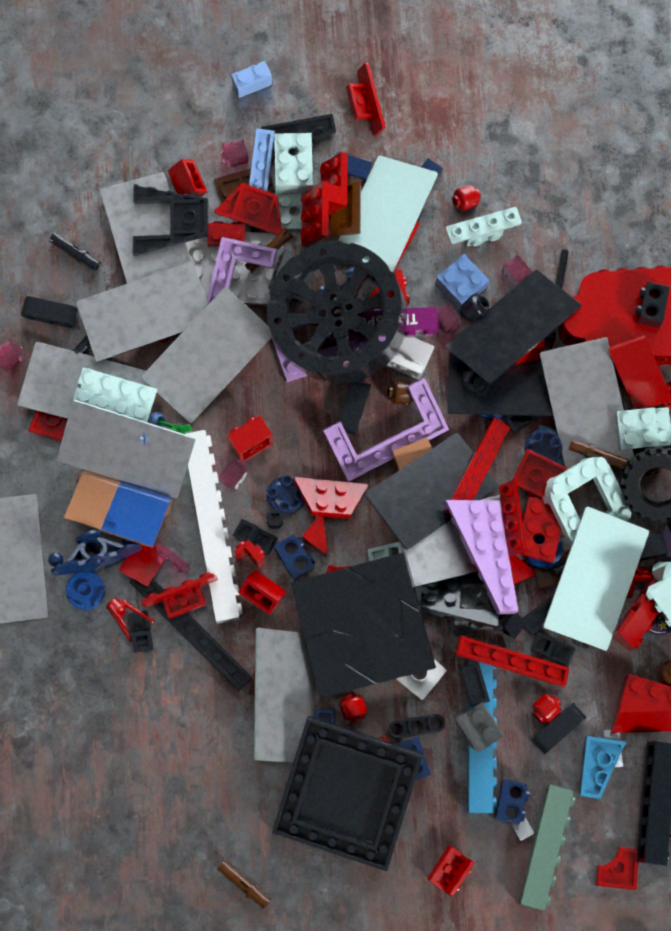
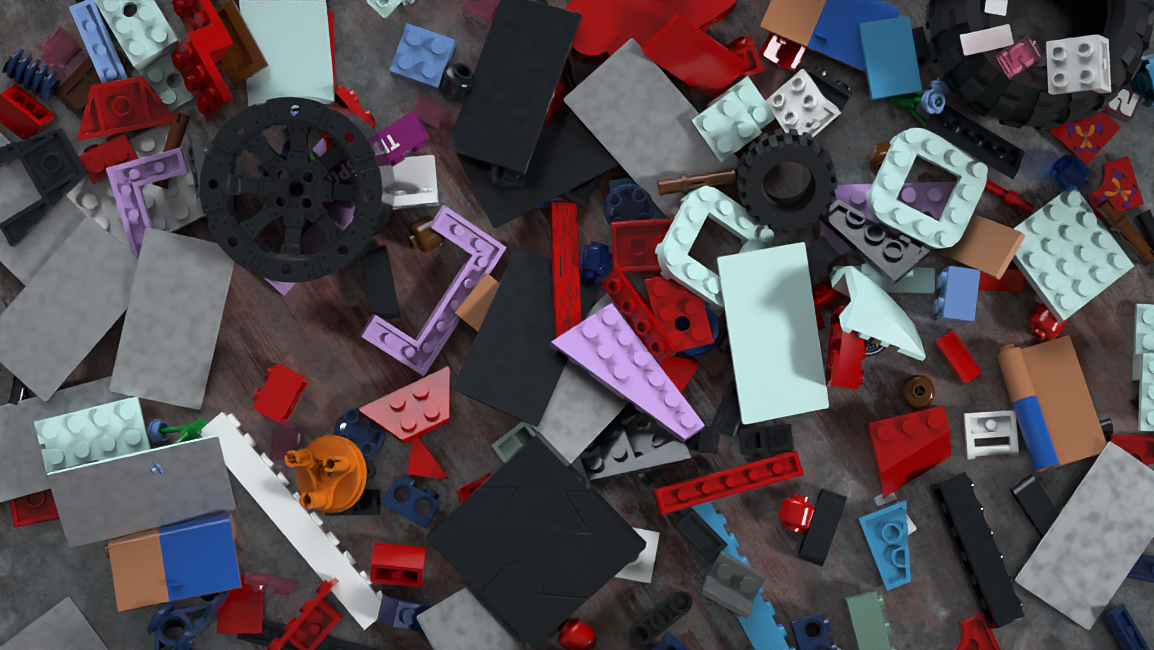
camera: 30 degrees left, 10 degrees up
red bracket [234,540,265,569] -> none
none -> dark blue piece [2,48,60,102]
none -> orange piece [284,435,367,513]
none -> dark blue hinge [377,596,433,632]
none -> clear blue head [577,241,613,281]

